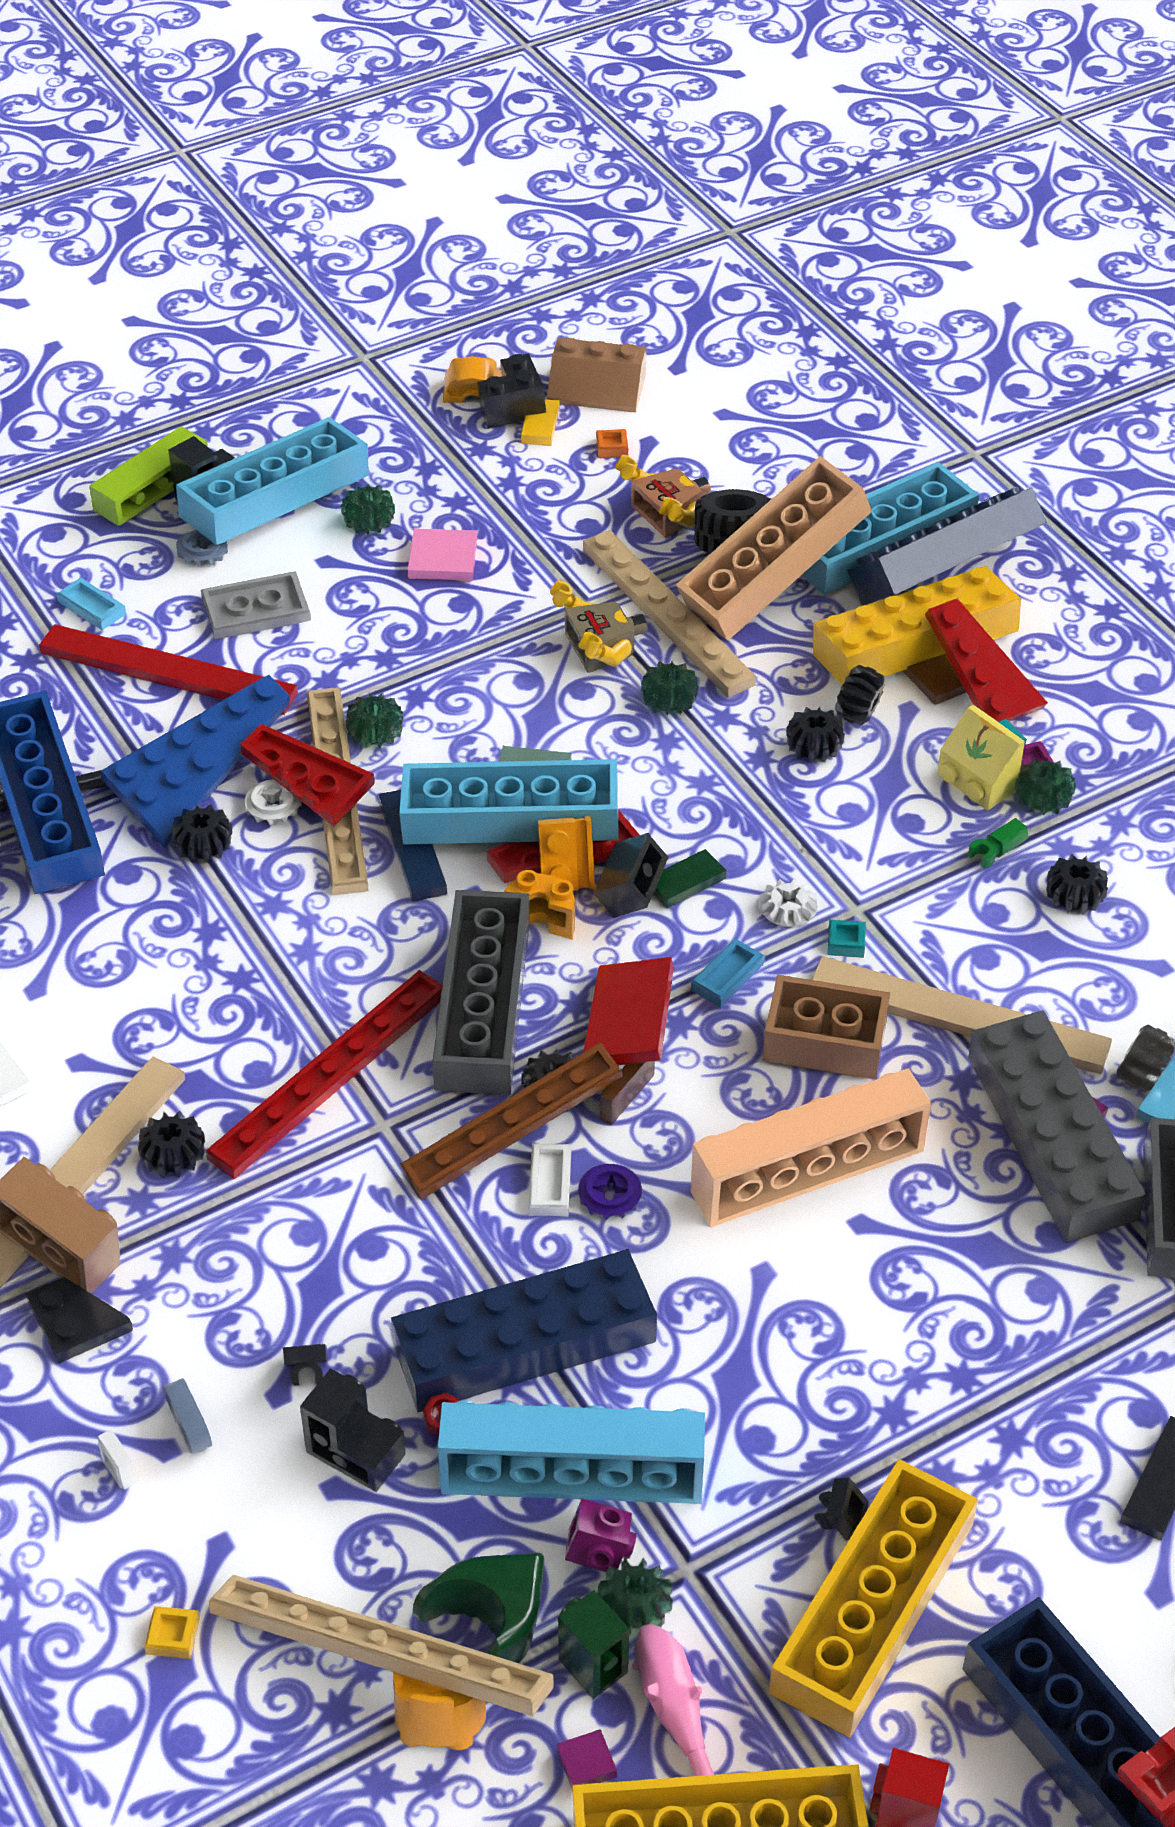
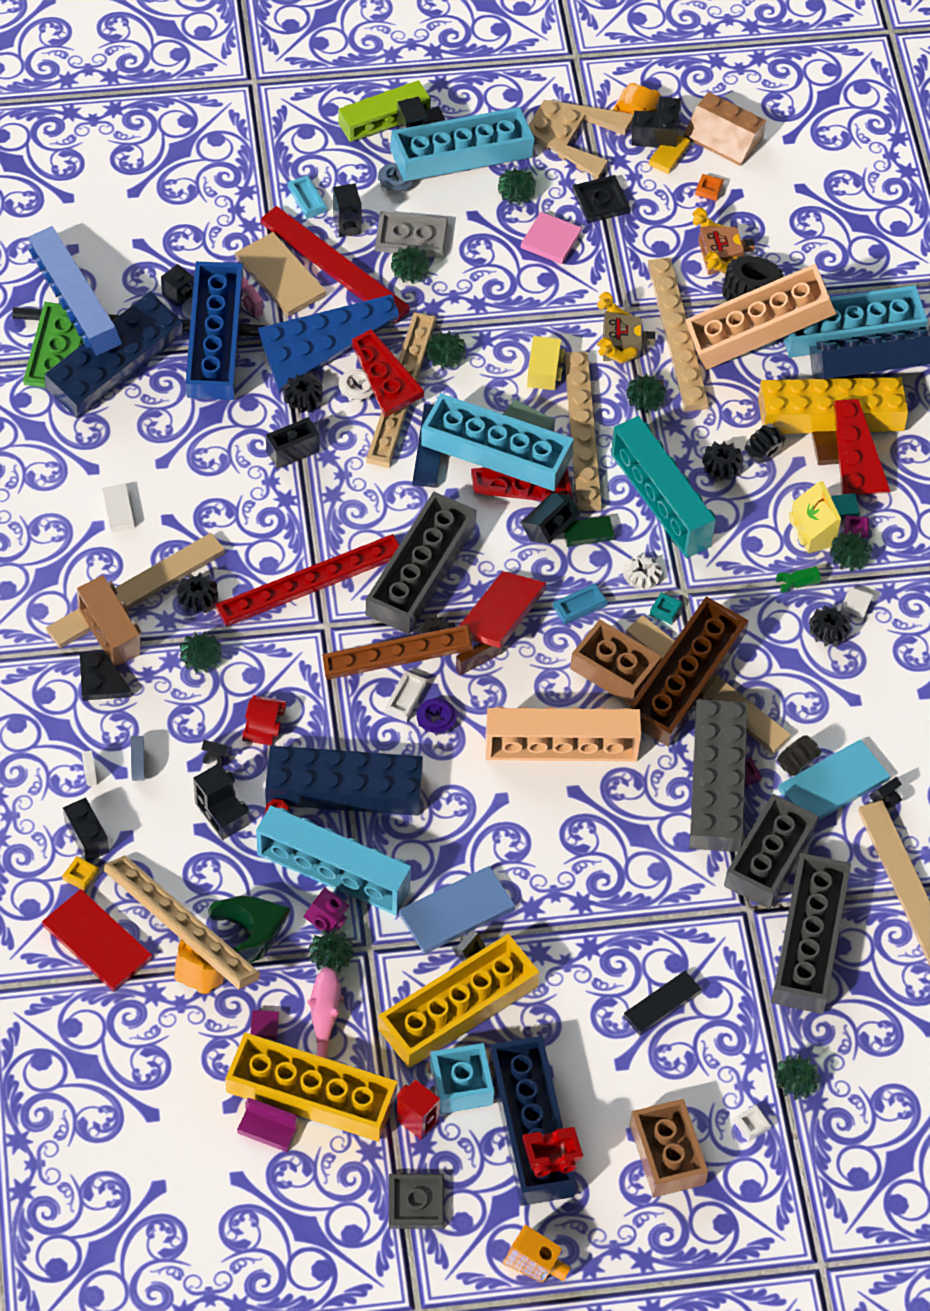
camera: 20 degrees right, 10 degrees up
light orange cylinder [504,870,575,940] -> none
light orange plate [538,816,595,891] -> none
dark green brick [558,1590,630,1699] -> none
none -> red tile [42,889,153,992]
none -> black brick [62,797,109,862]
none -> clear green gear [180,631,222,674]
none -> tan tile [235,232,326,317]
none -> bright pink plate [242,278,263,318]
none -> red cylinder [242,695,287,746]
none -> black brick [266,417,320,469]
none -> black brick [333,183,362,237]
none -> clear green gear [391,245,430,284]
none -> medium blue tile [398,866,515,955]
none -> medium azure brick [430,1043,494,1114]
none -> light yellow brick [527,336,565,390]
none -> tan wing [528,100,634,180]
none -> tan plate [564,352,601,511]
none -> black tile [572,175,631,224]
none -> teal brick [611,415,716,559]
none -> reddish brown brick [629,596,749,747]
none -> white tile [841,587,873,618]

